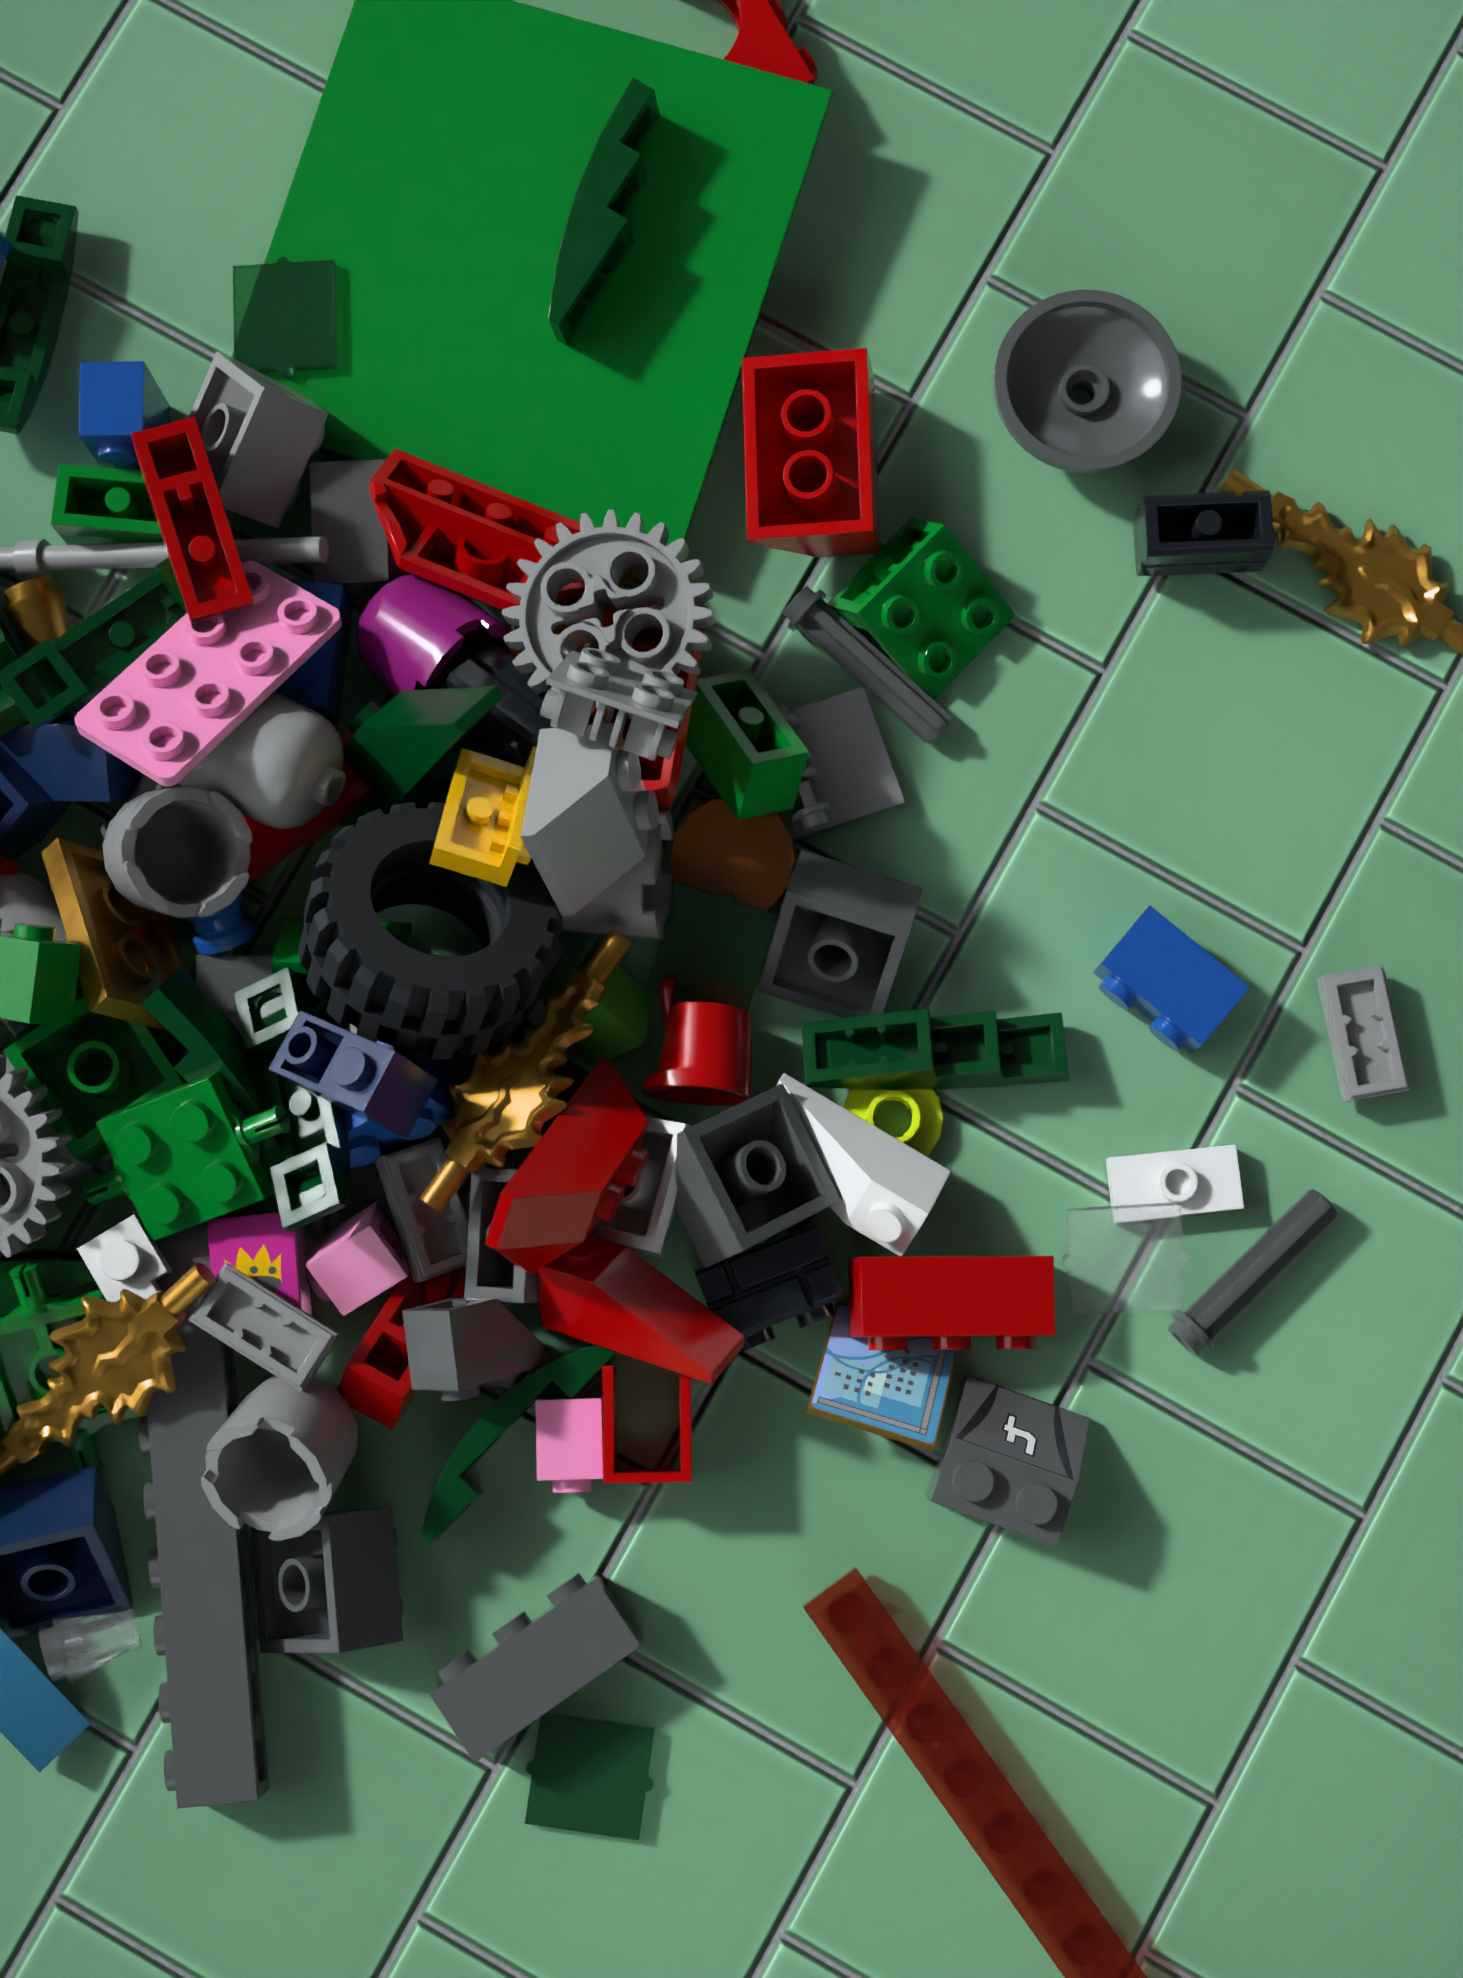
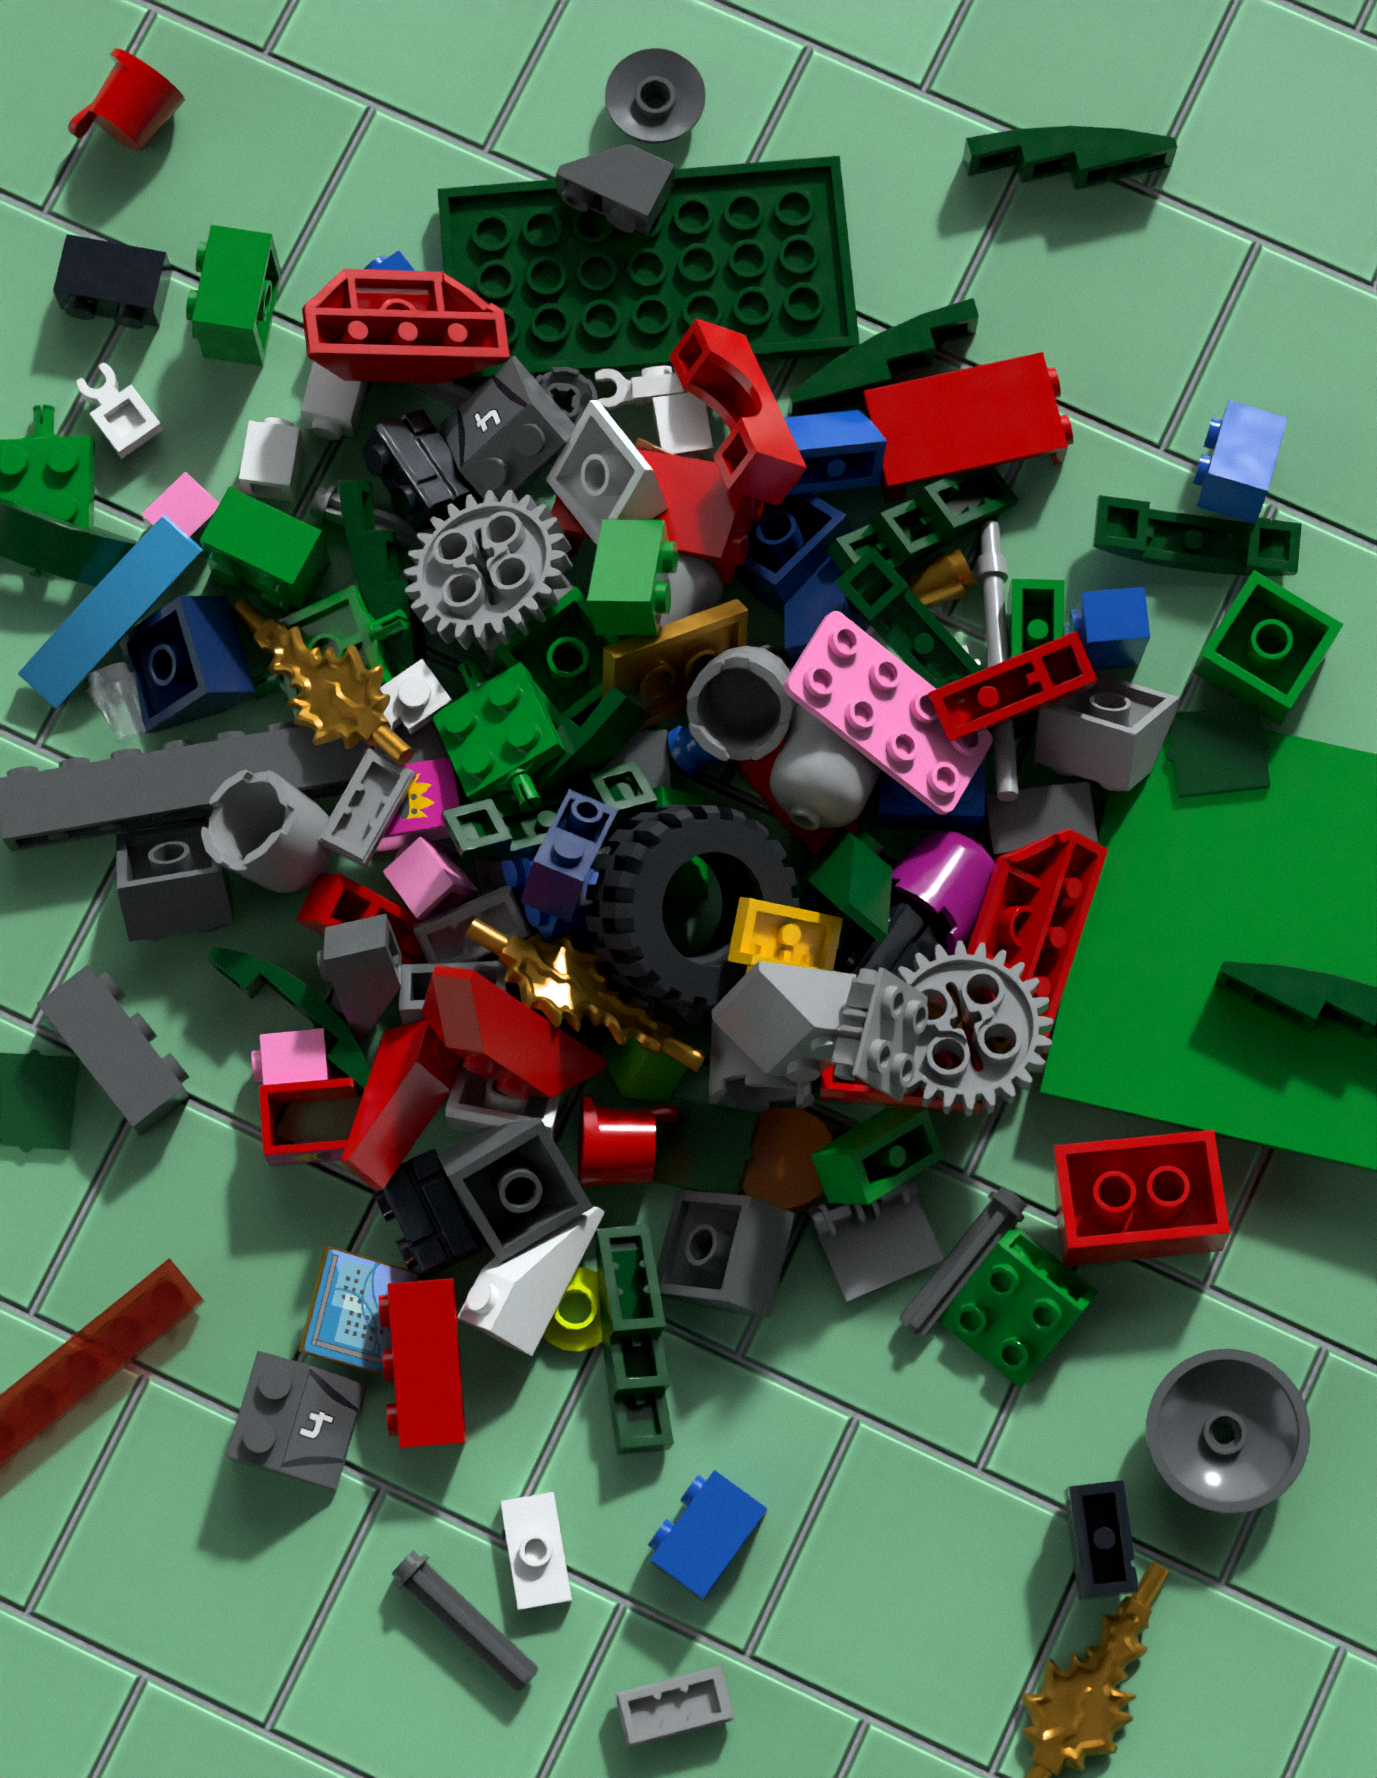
camera: 85 degrees right, 5 degrees down
clear piece [1062,1202,1189,1315] -> none
none -> green brick [1192,570,1344,726]

